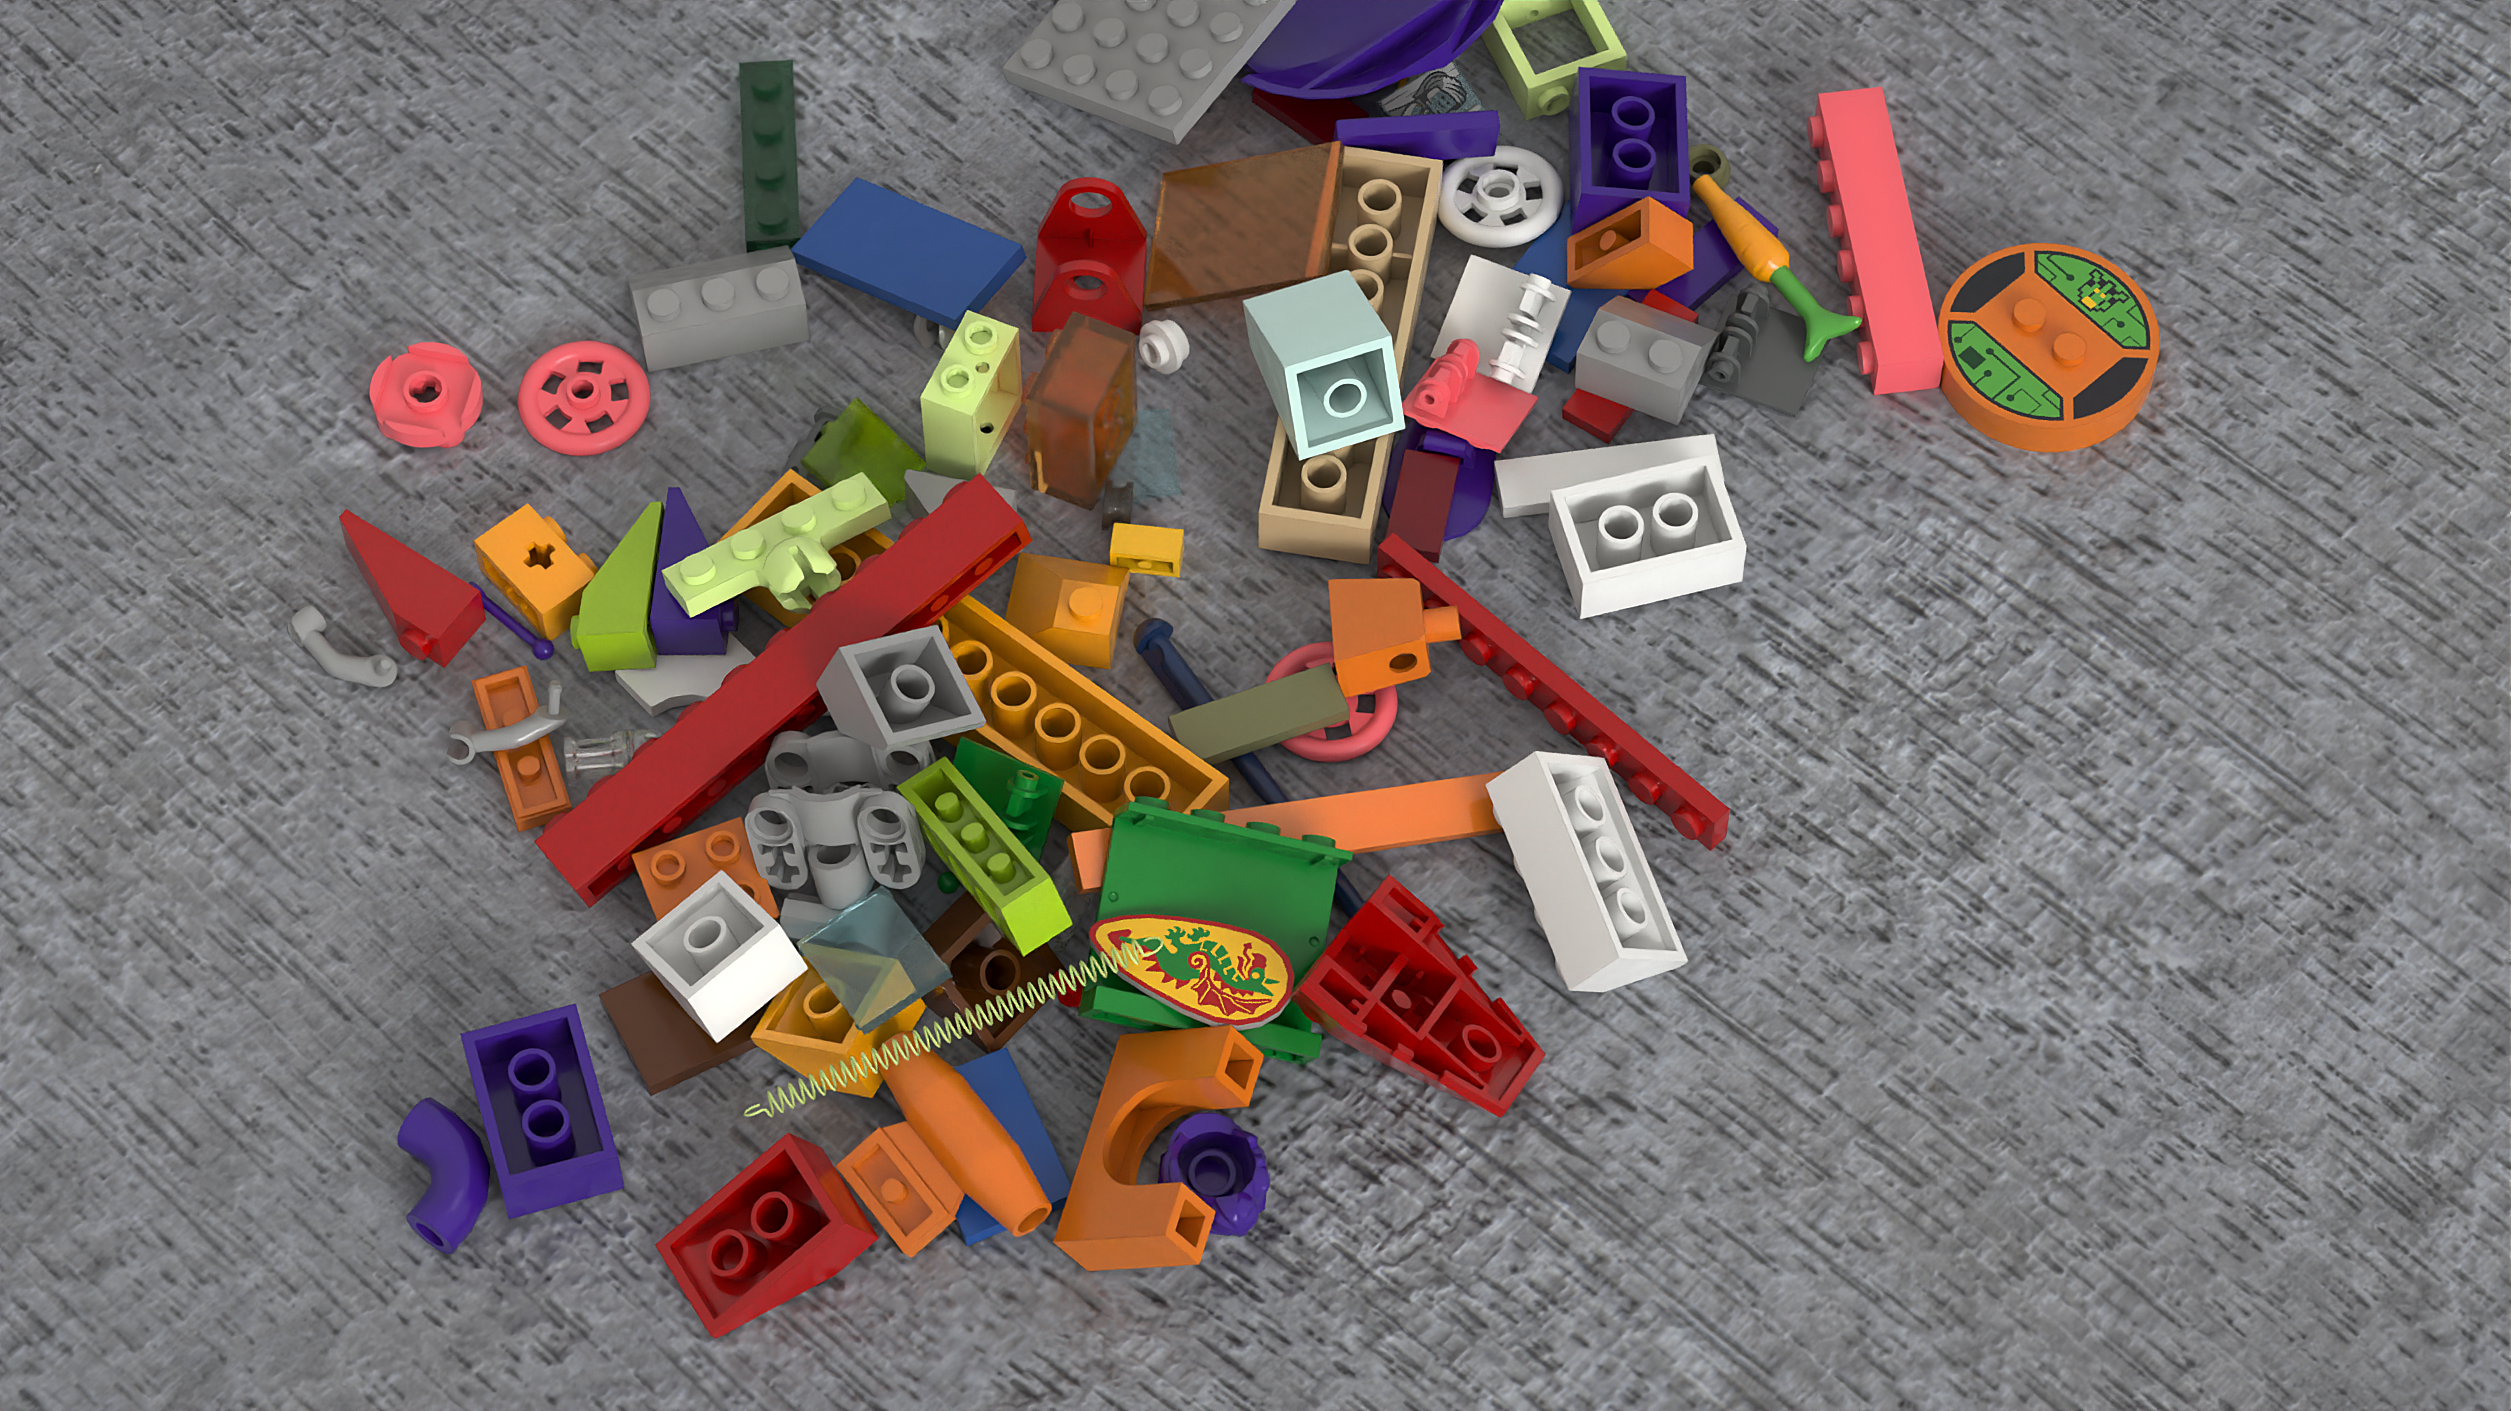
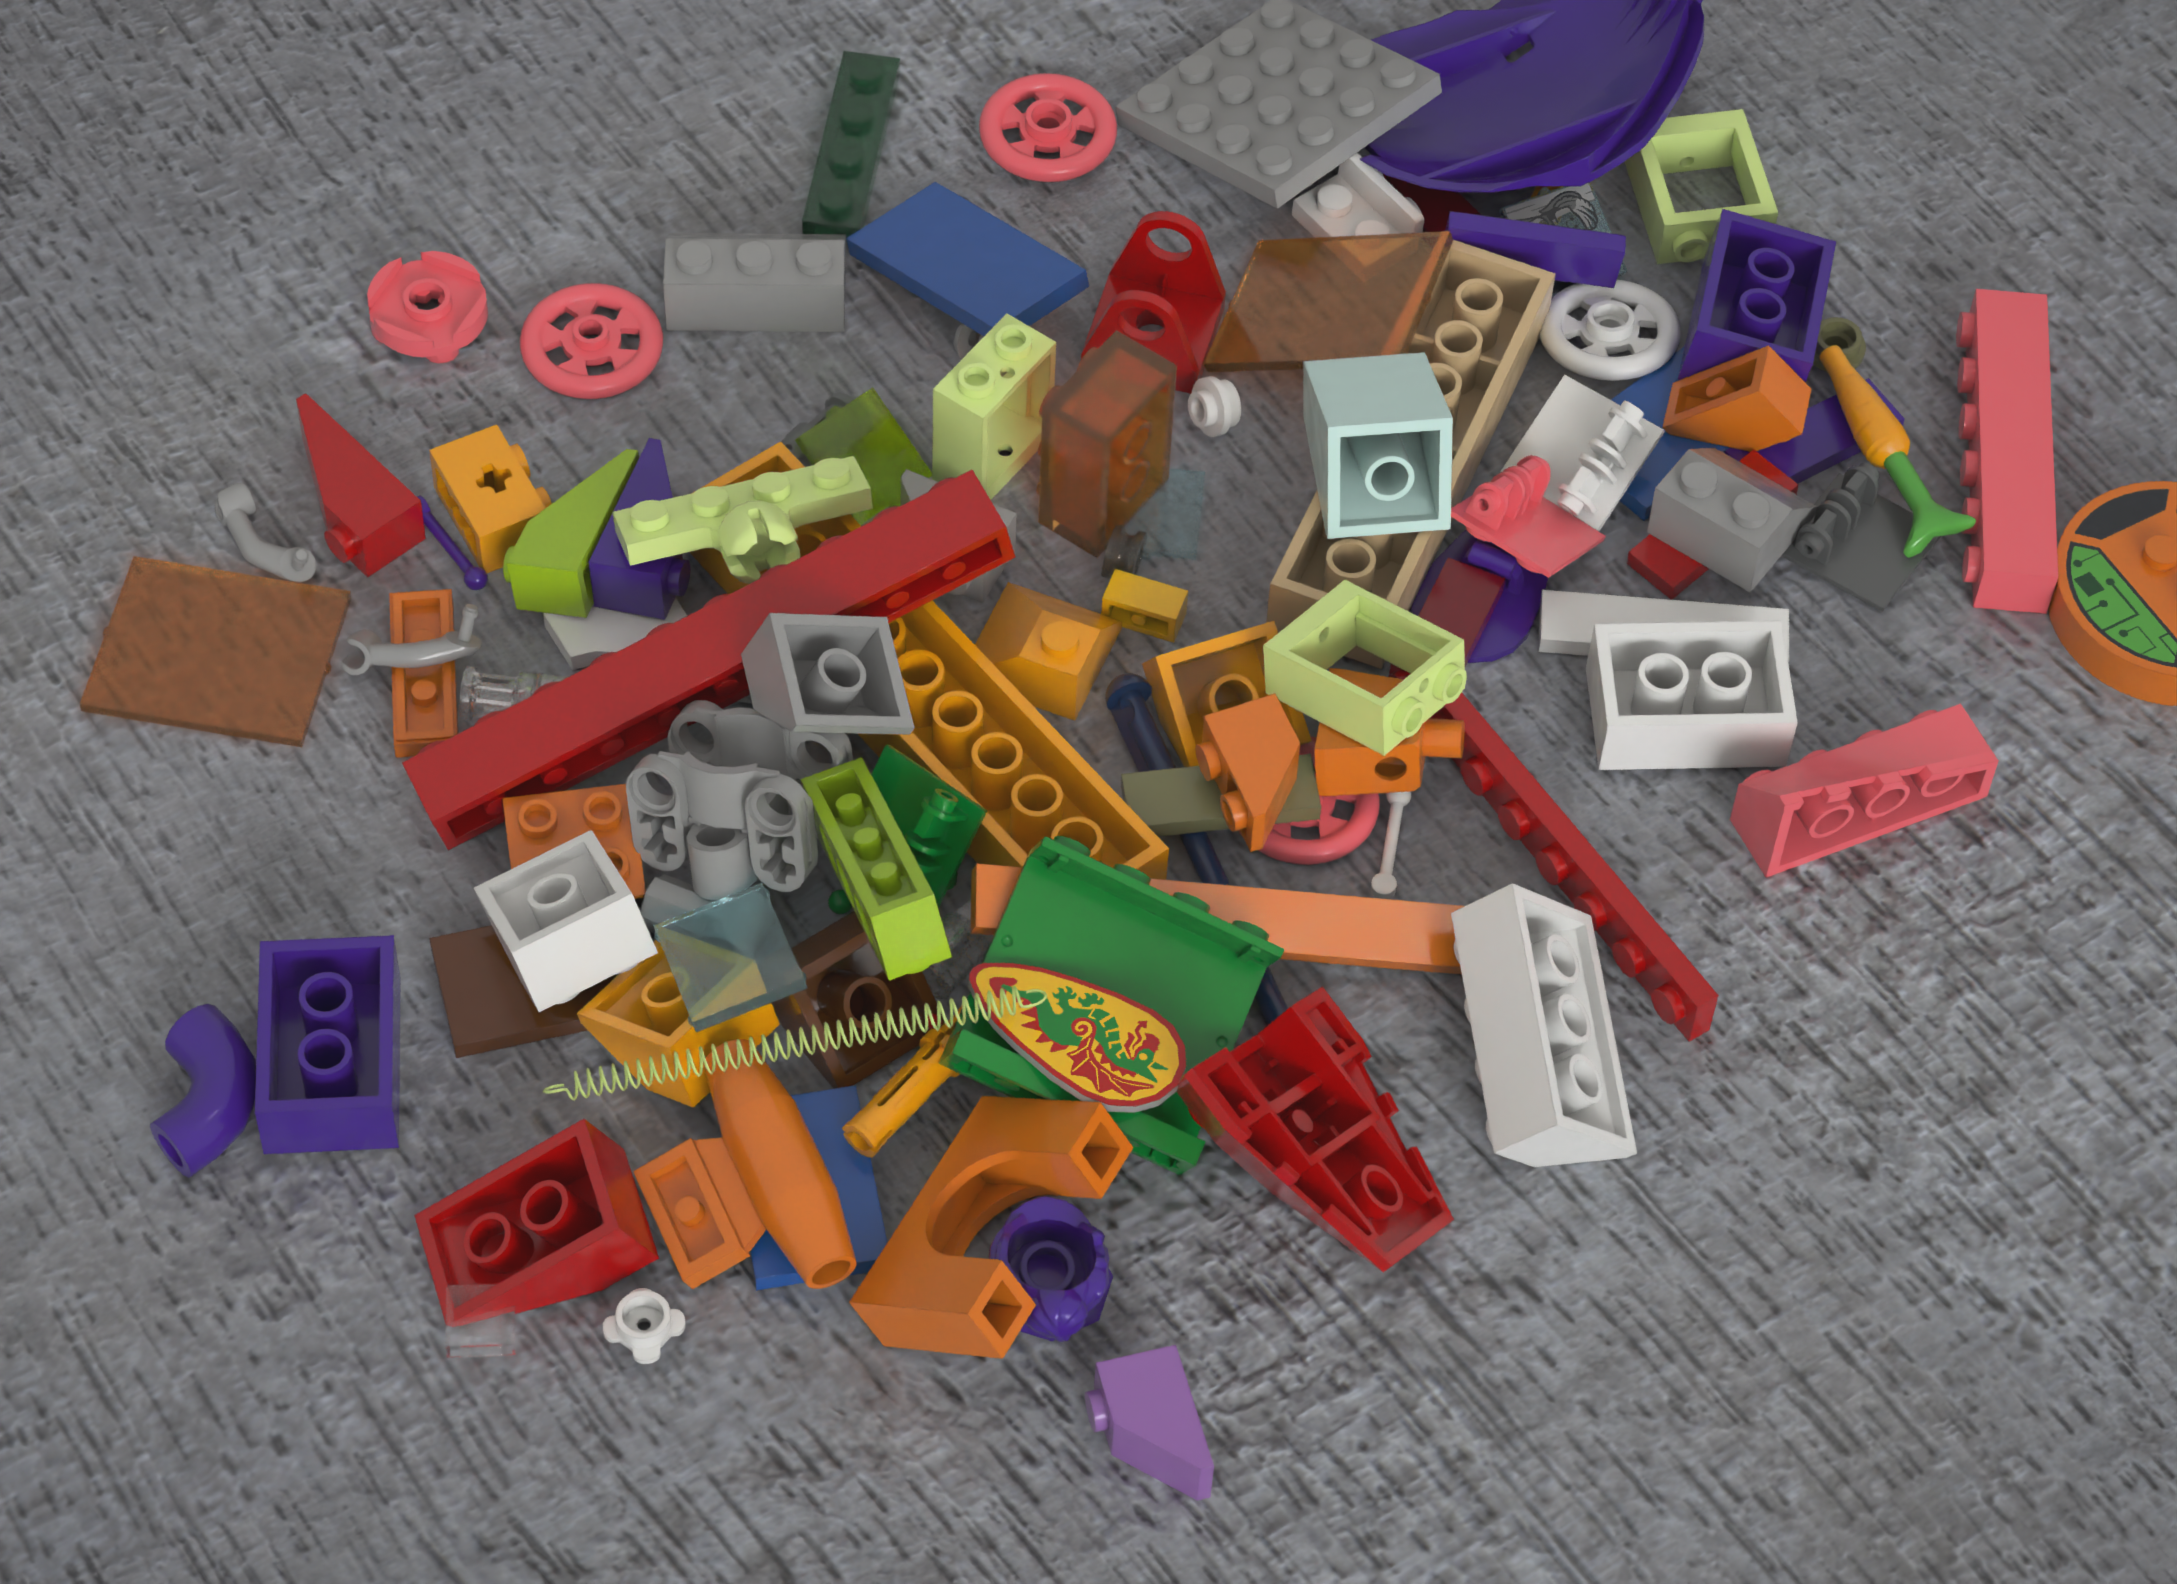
camera: 10 degrees right, 5 degrees down
none -> clear orange piece [80,556,352,747]
none -> clear tile [445,1284,516,1358]
none -> white plate [603,1288,685,1364]
none -> light orange pin [842,1006,962,1158]
none -> coral plate [979,73,1117,182]
none -> medium lavender slope [1085,1345,1214,1501]
none -> light orange slope [1142,621,1312,767]
none -> orange slope [1195,693,1300,852]
none -> yellowish green window [1263,580,1467,756]
none -> white bracket [1292,153,1424,287]
none -> white hinge [1371,792,1411,899]
none -> coral wedge [1730,704,1999,878]

